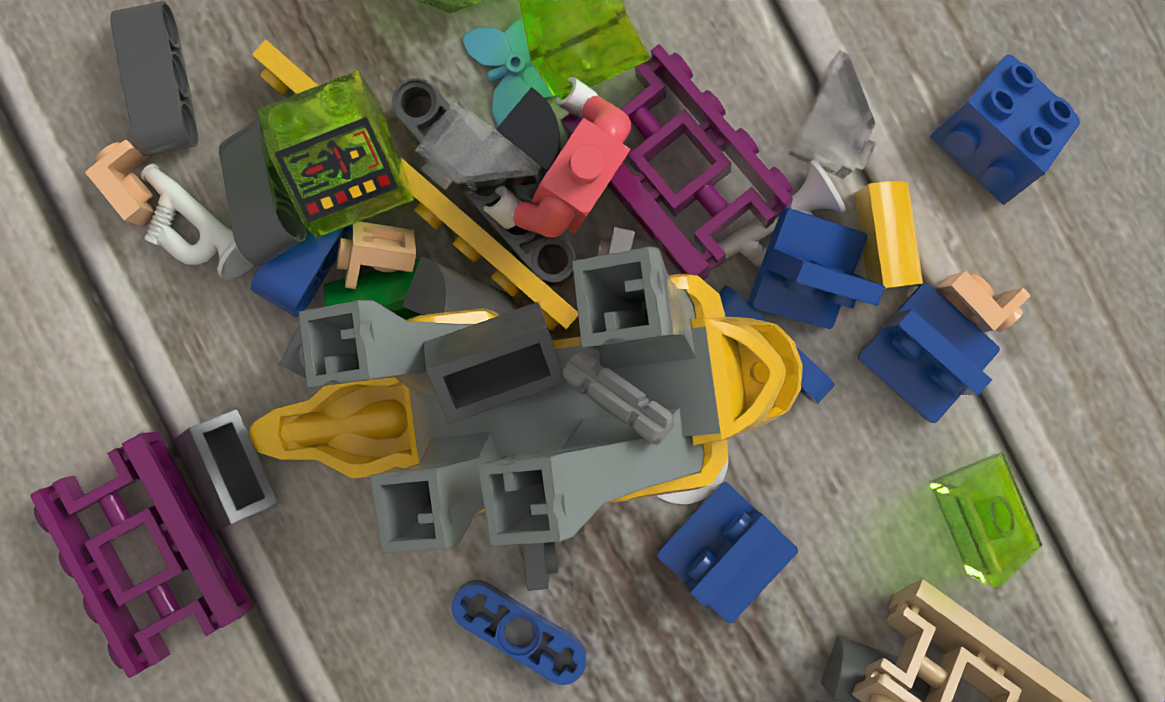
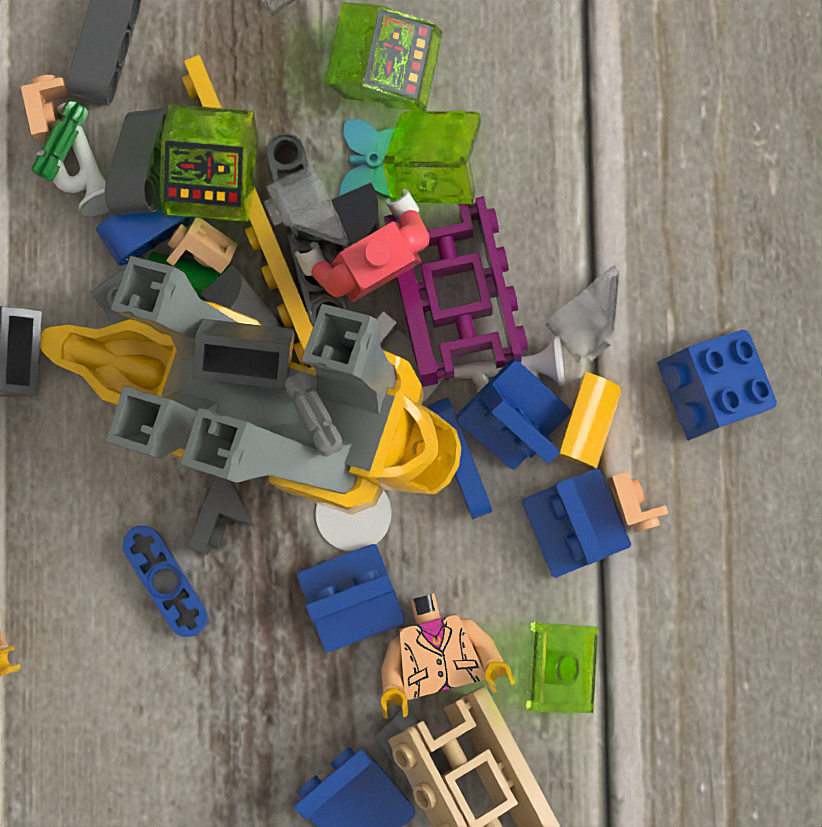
camera: 25 degrees right, 5 degrees down
none -> green axle [31,100,88,181]
none -> light nougat torso [381,593,515,719]

